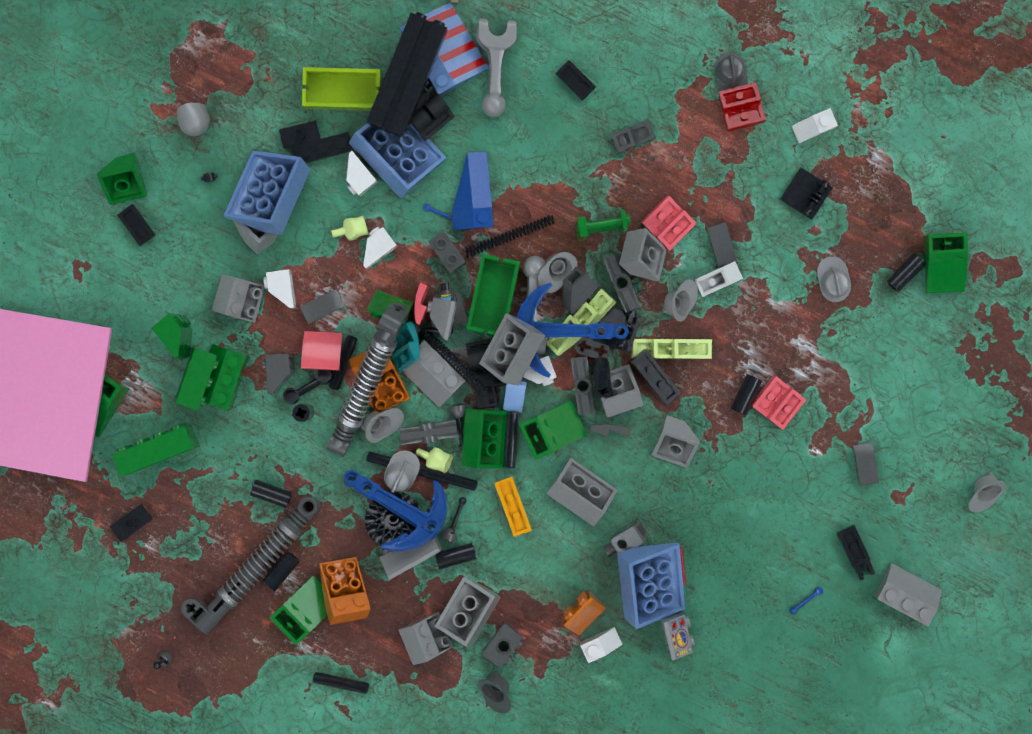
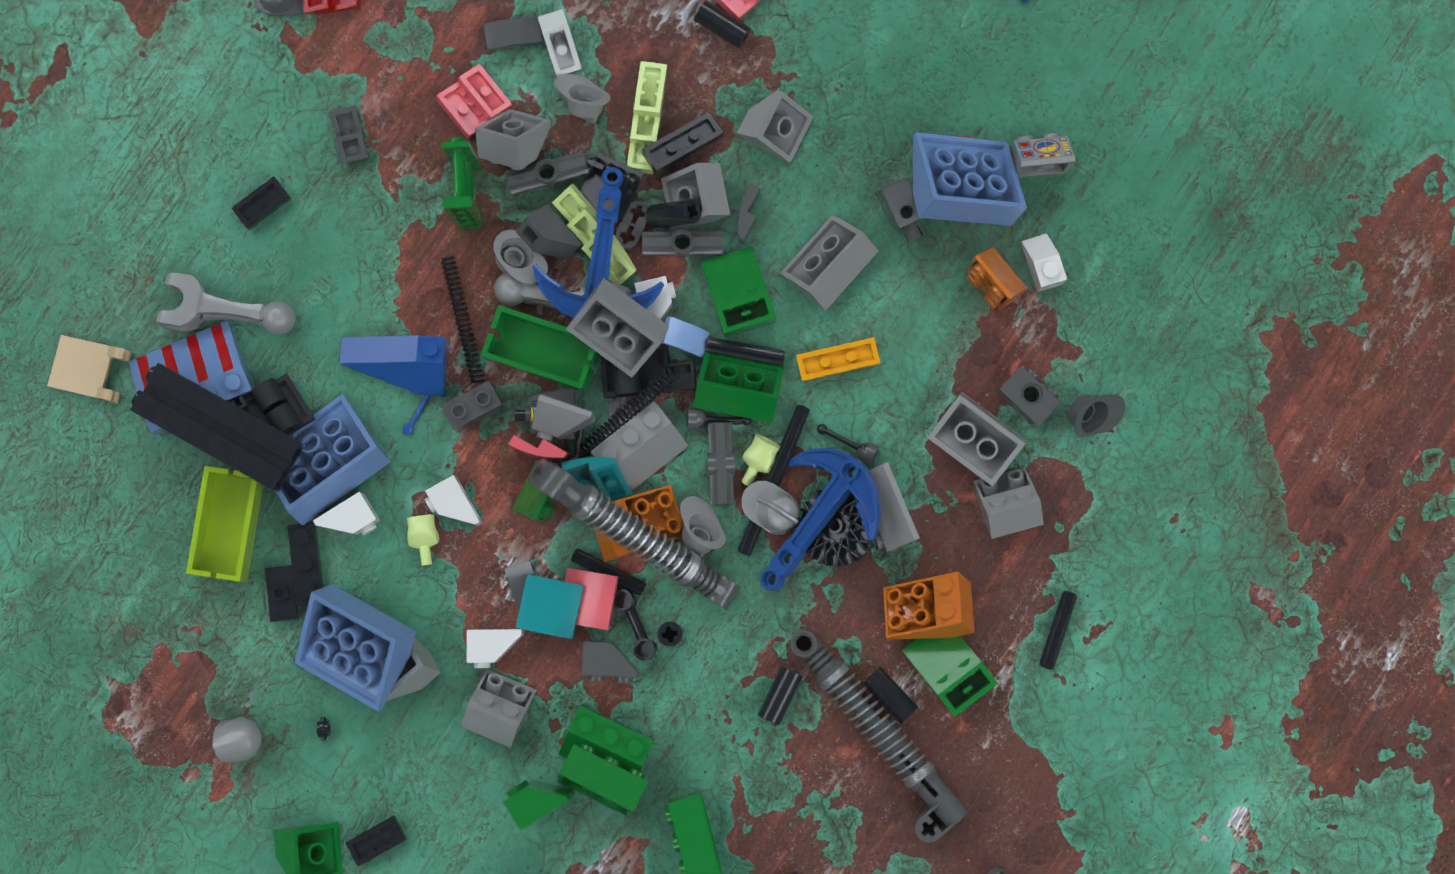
camera: 80 degrees left, 5 degrees down
black piece [435,542,477,570] -> none
none -> teal slope [516,574,584,639]

